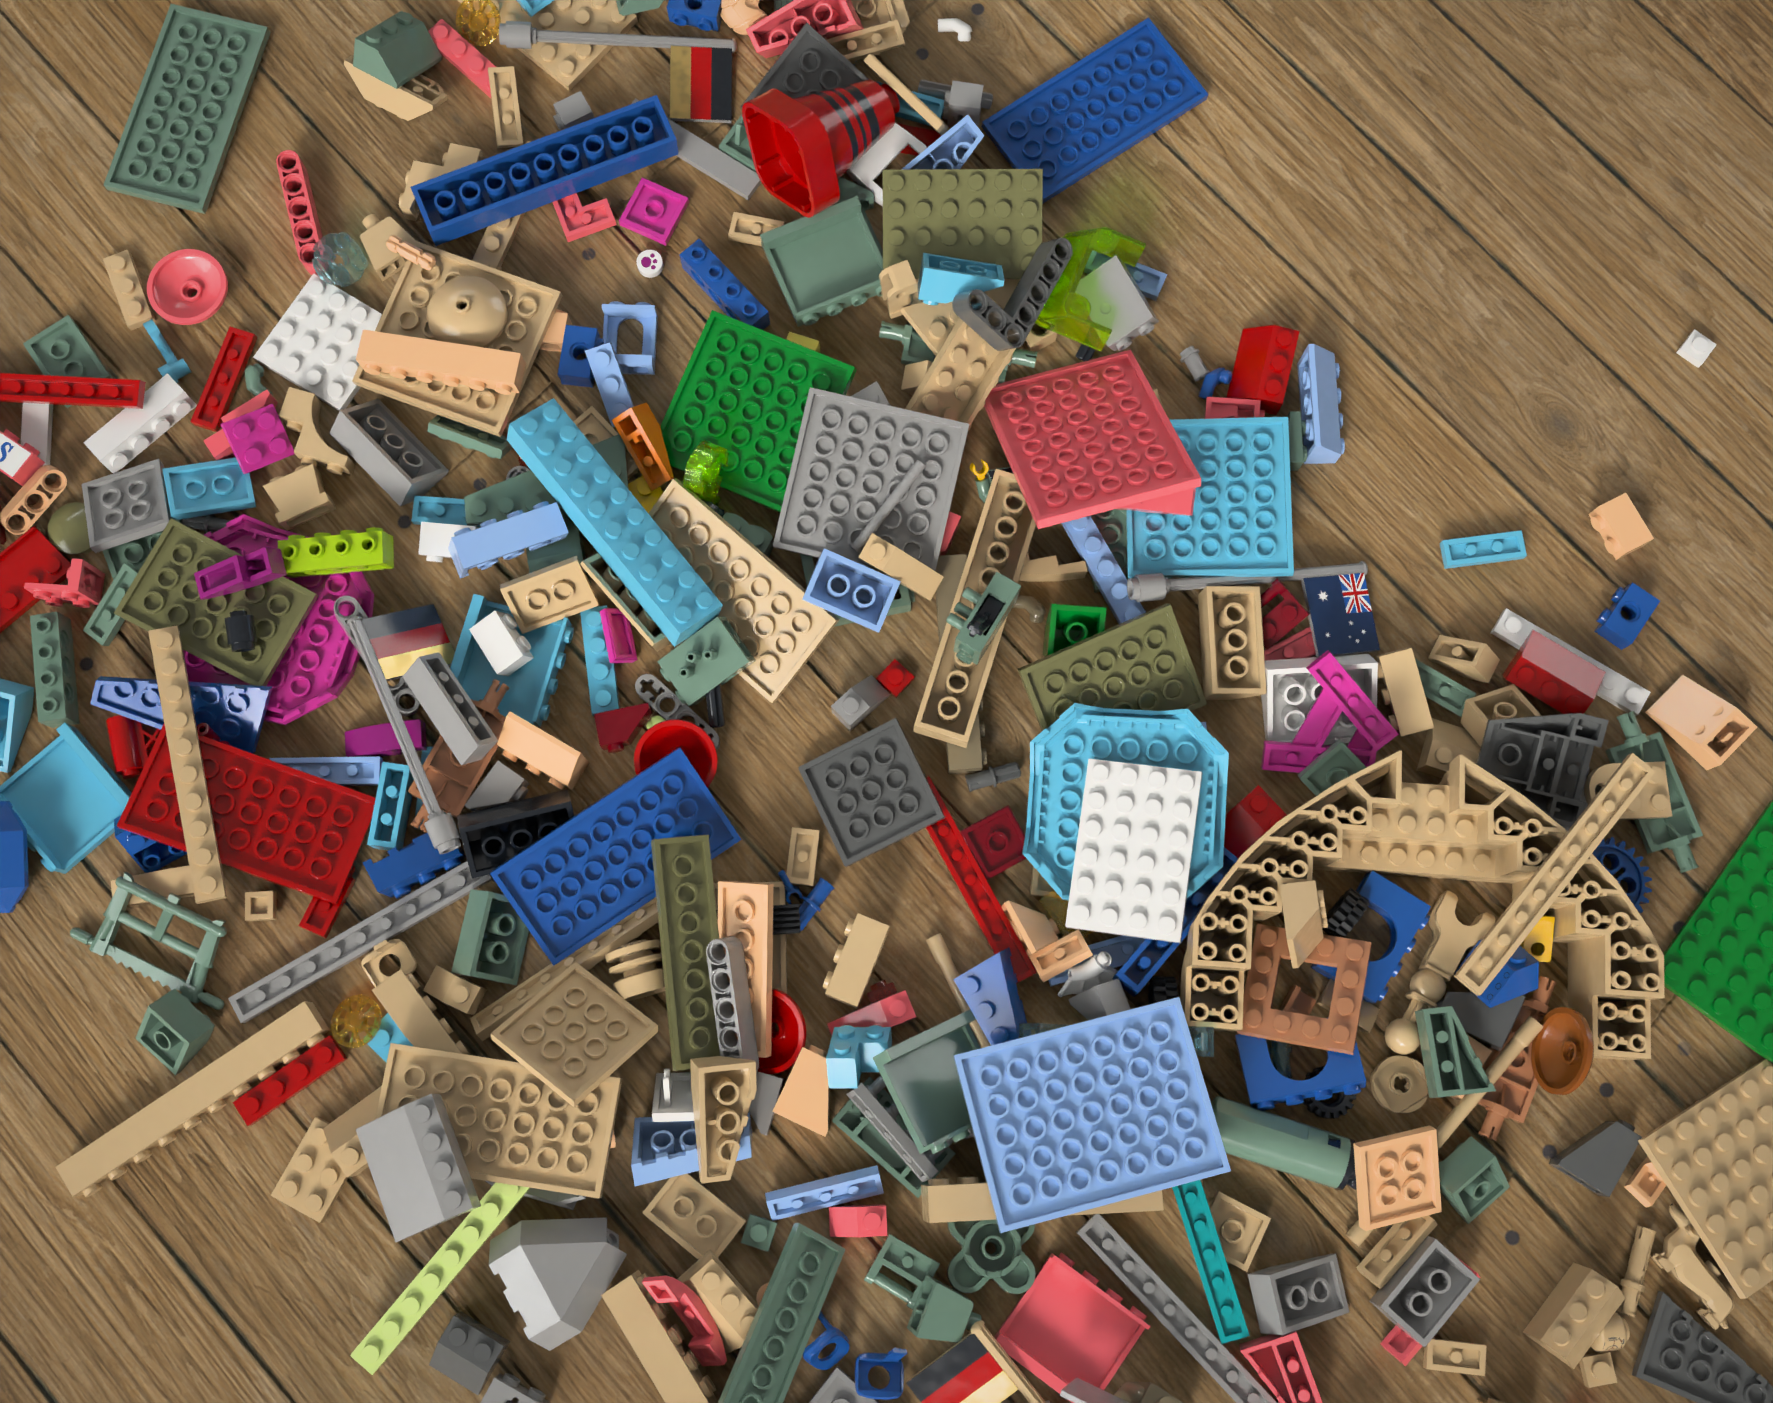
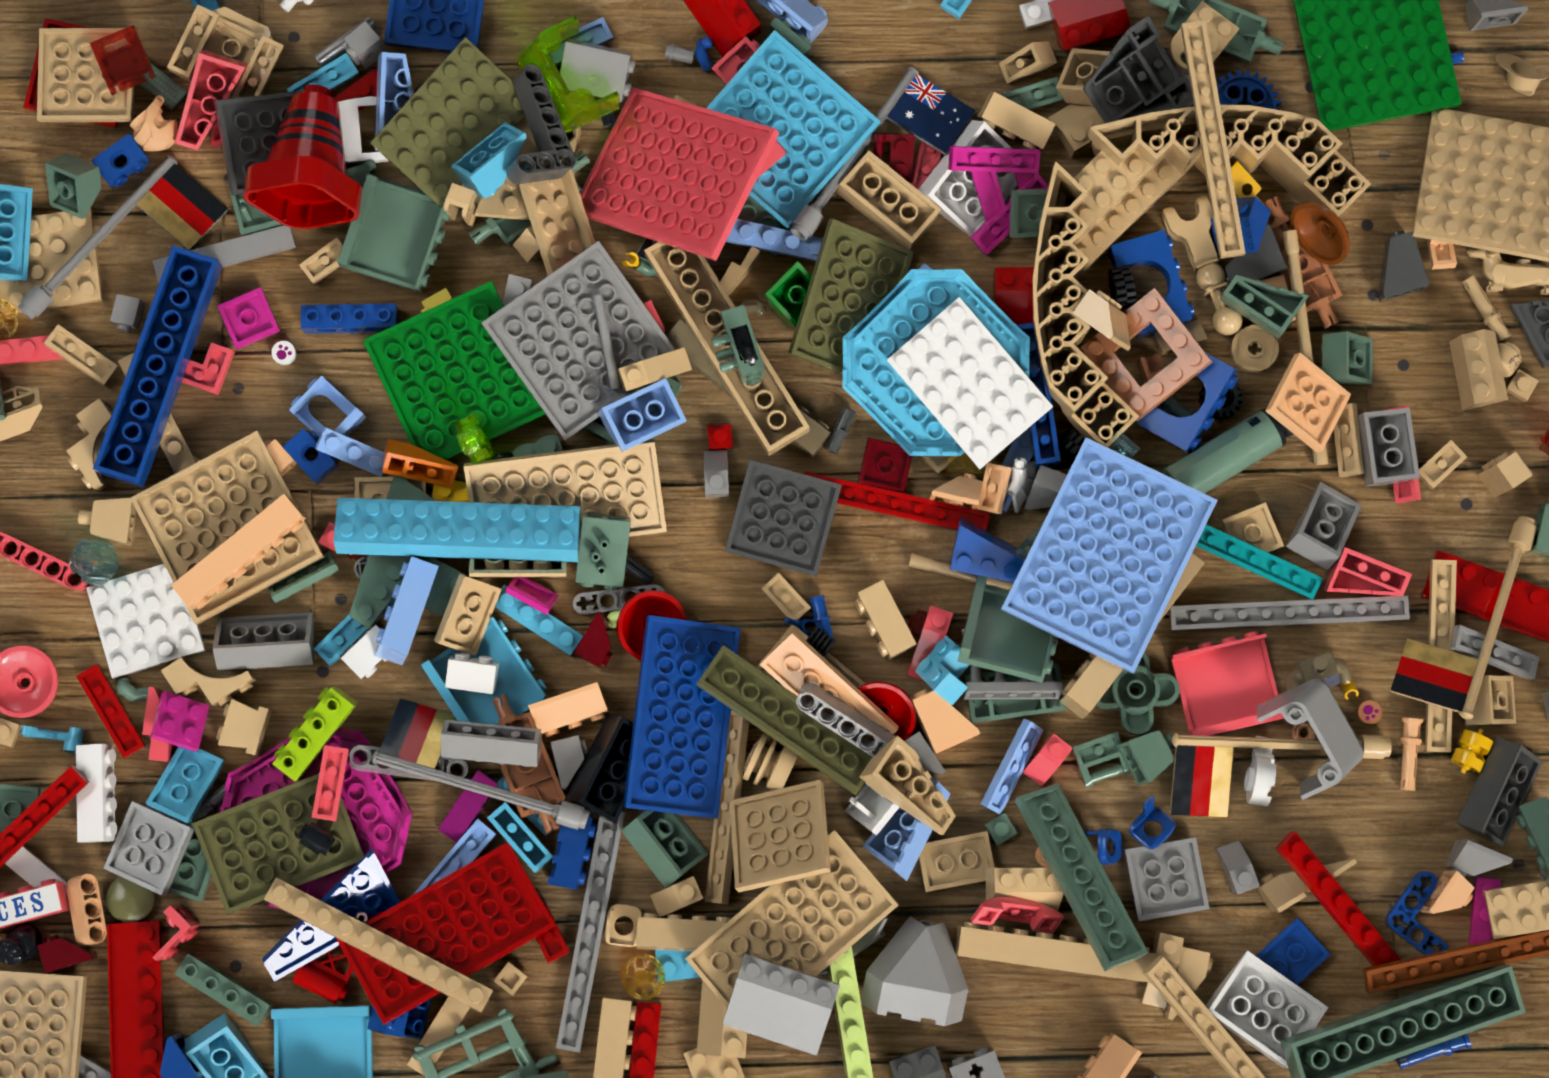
camera: 50 degrees left, 5 degrees up
sand green plate [83,563,139,646] -> none
magenta slope [194,547,287,600] -> none
light nougat axle [386,235,436,270] -> none
tan dish [427,276,508,348] -> none
tan tile [864,54,950,136] -> none
none -> coral plate [312,745,349,822]

